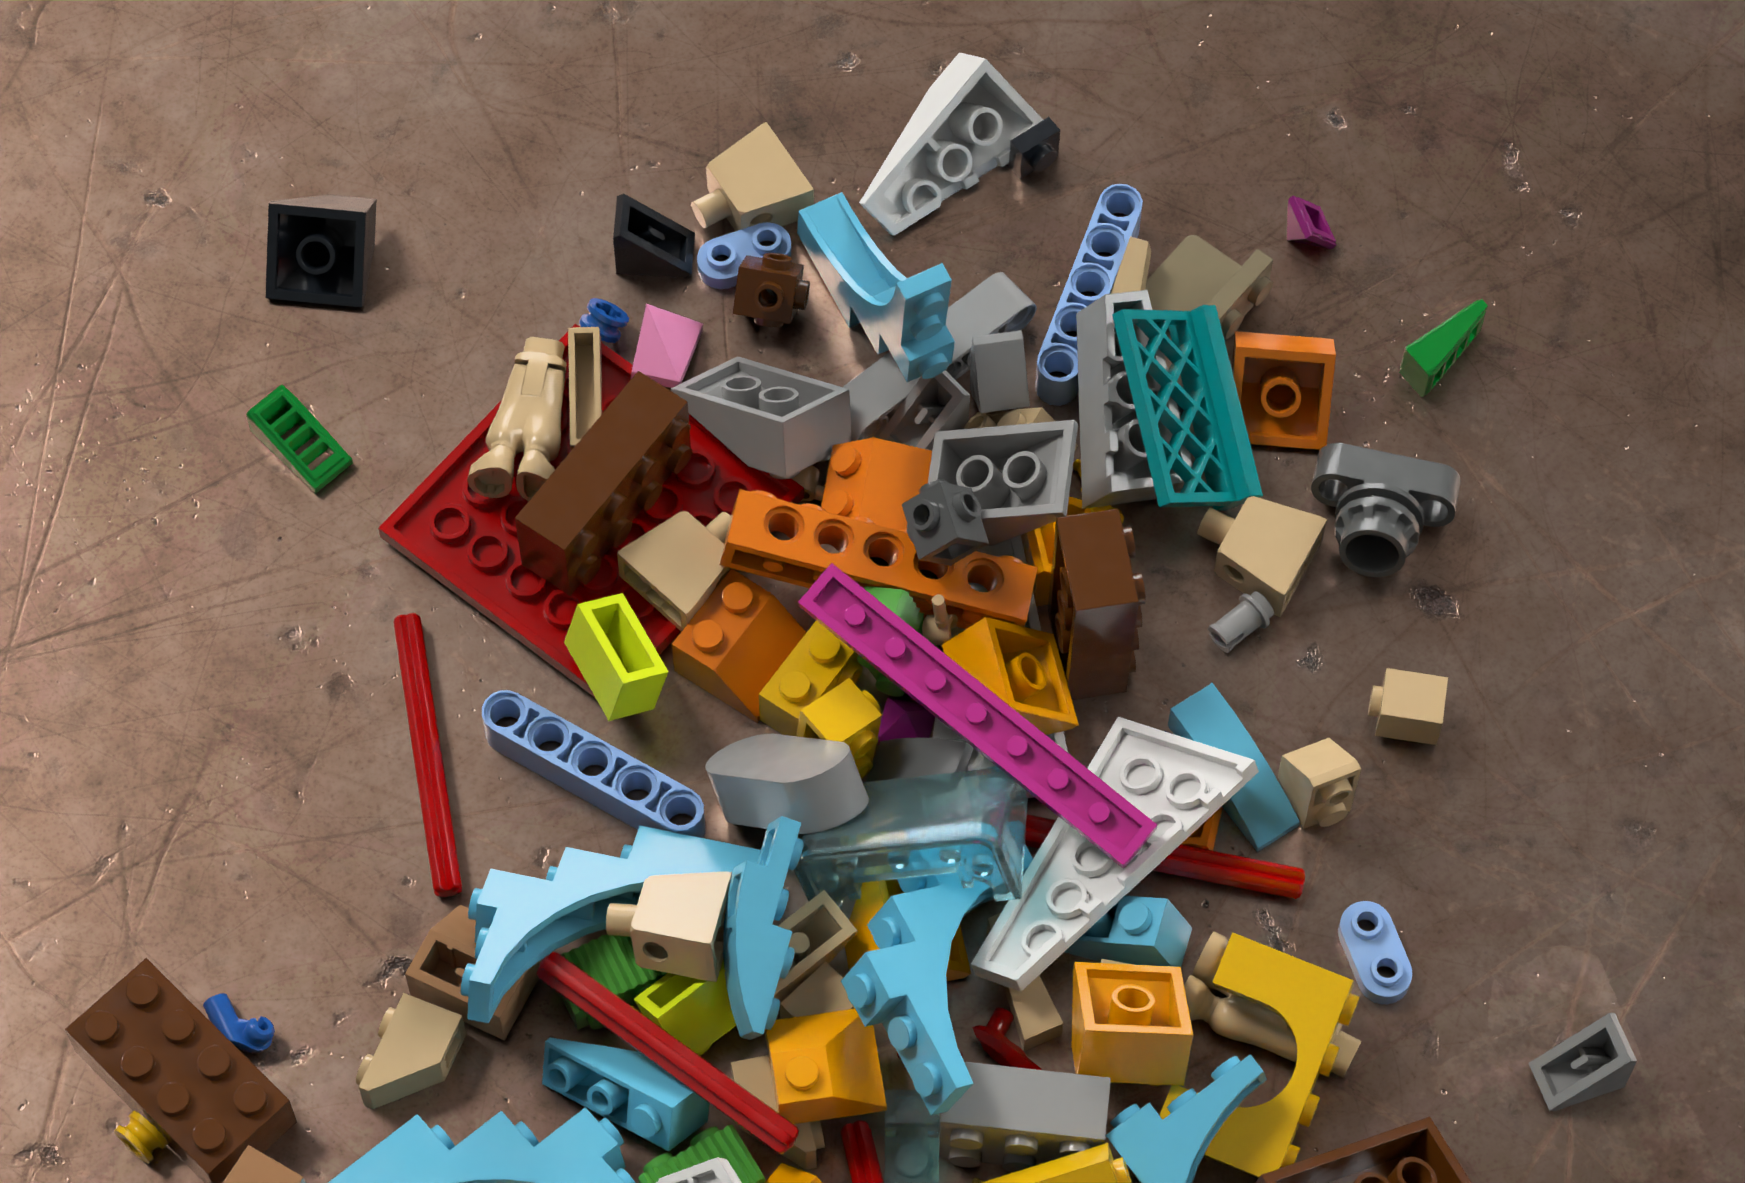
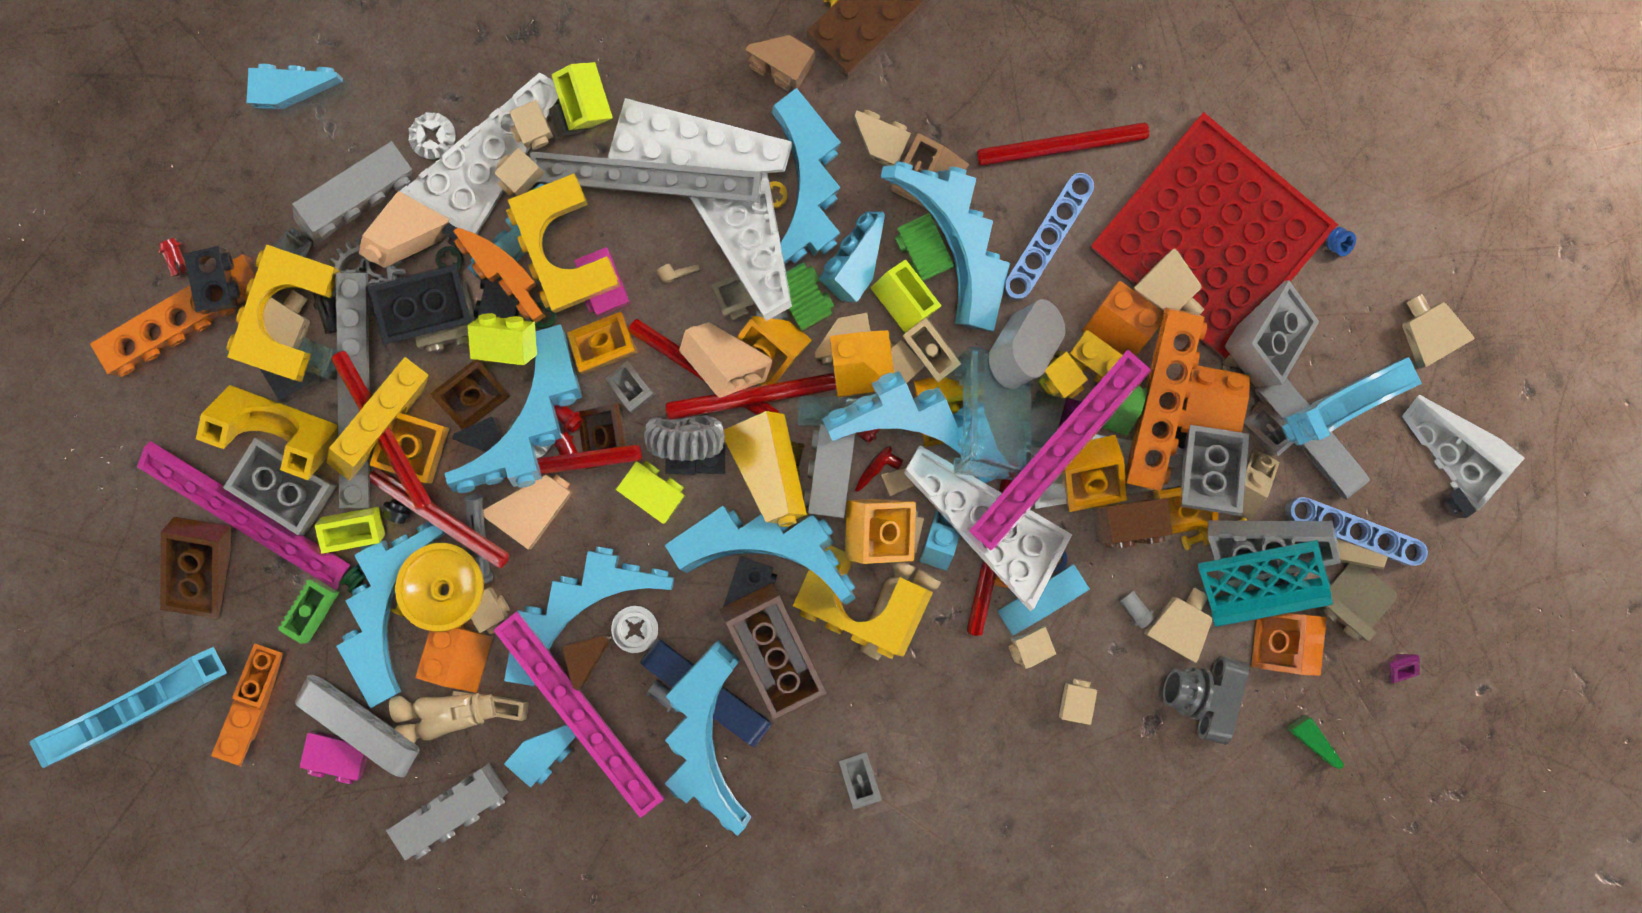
camera: 90 degrees right, 25 degrees up
blue arm [203,993,275,1054] -> none
green slope [246,385,353,494] -> none
black slope [265,194,377,307] -> none
tan piece [467,337,567,501] -> none
reddish brown brick [515,371,692,596] -> none
red axle [537,952,799,1154] -> none
neon yellow brick [564,593,669,721] -> none
tan piece [568,327,602,450] -> none
torso [606,872,732,982] -> none
black slope [613,193,695,278] -> none
bright pink slope [631,304,703,388] -> none
light blue plate [697,222,791,289] -> none
medium azure slope [723,816,804,1040] -> none
reddish brown brick [733,253,810,327] -> none
dark grey brick [902,480,989,566] -> none
tan hand [922,594,958,645] -> none
light grey slope [970,330,1030,413] -> none
light blue plate [1338,901,1412,1004] -> none

